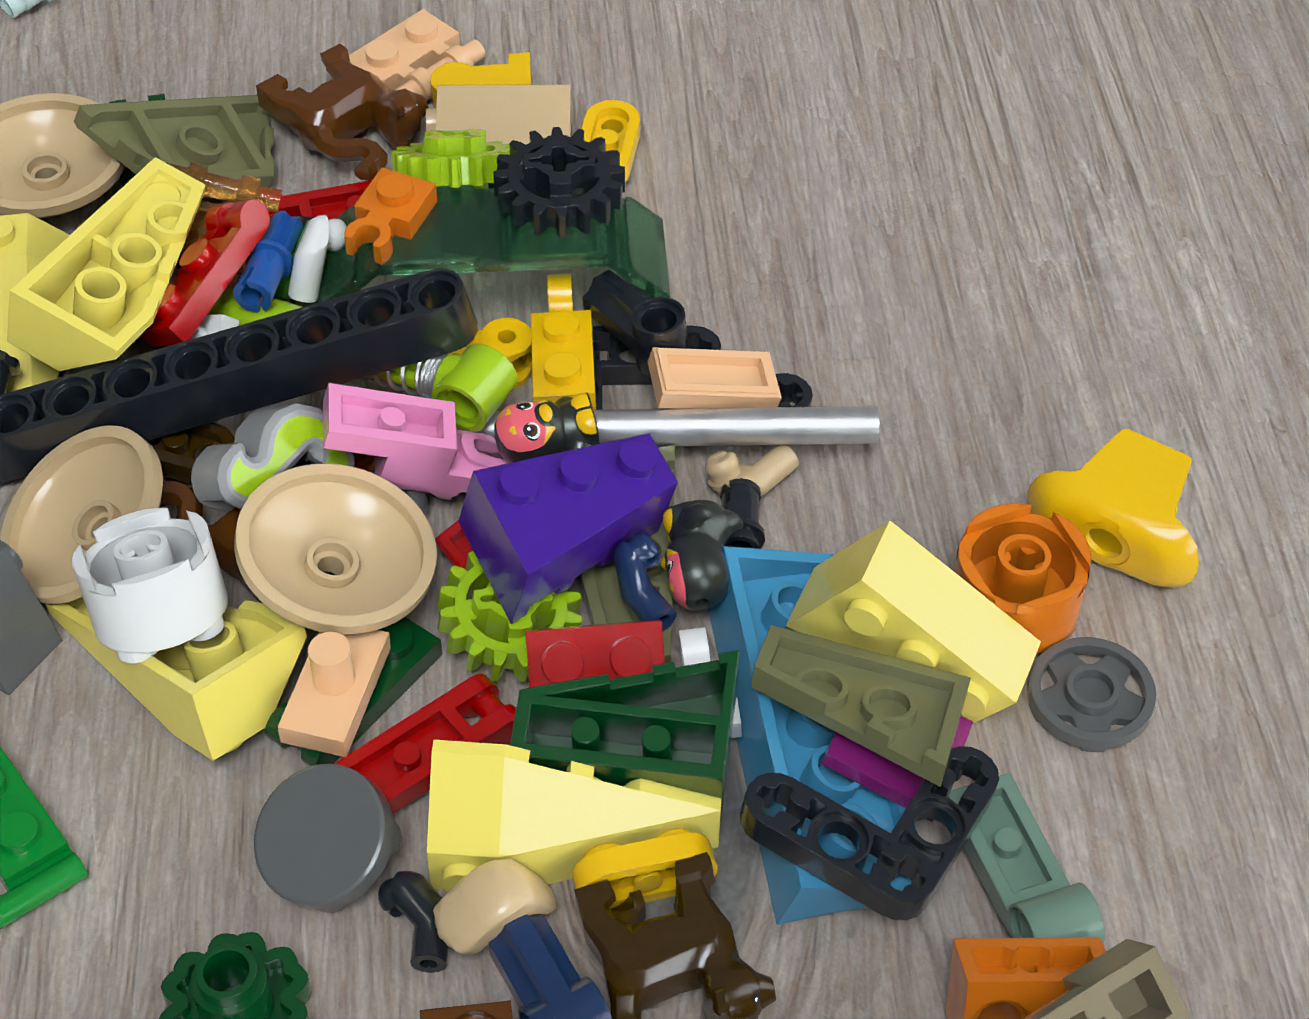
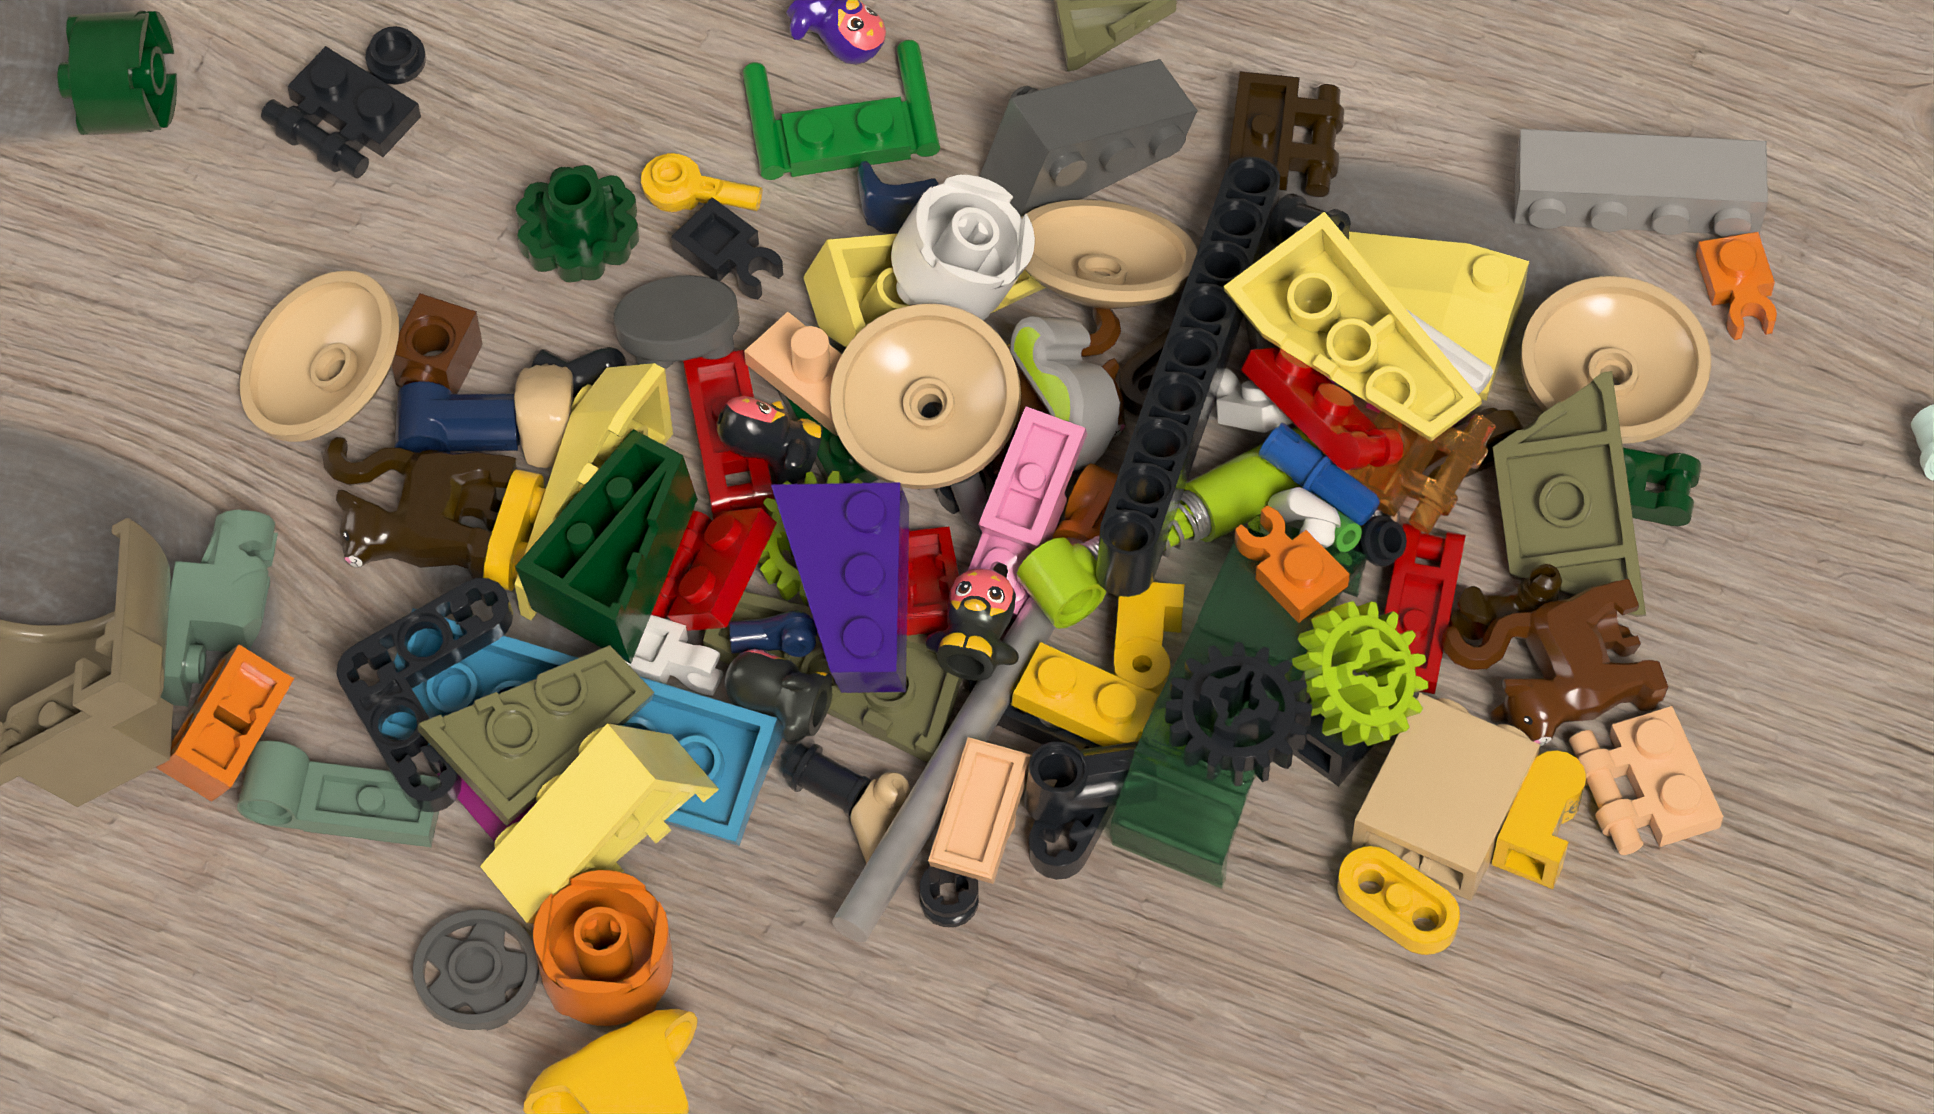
camera: 120 degrees right, 10 degrees up
none -> yellow plate [641,153,763,212]
none -> black plate [671,197,784,300]
none -> black animal [716,396,823,485]
none -> dark blue hair [857,161,939,234]
none -> dark brown piece [1450,564,1563,645]

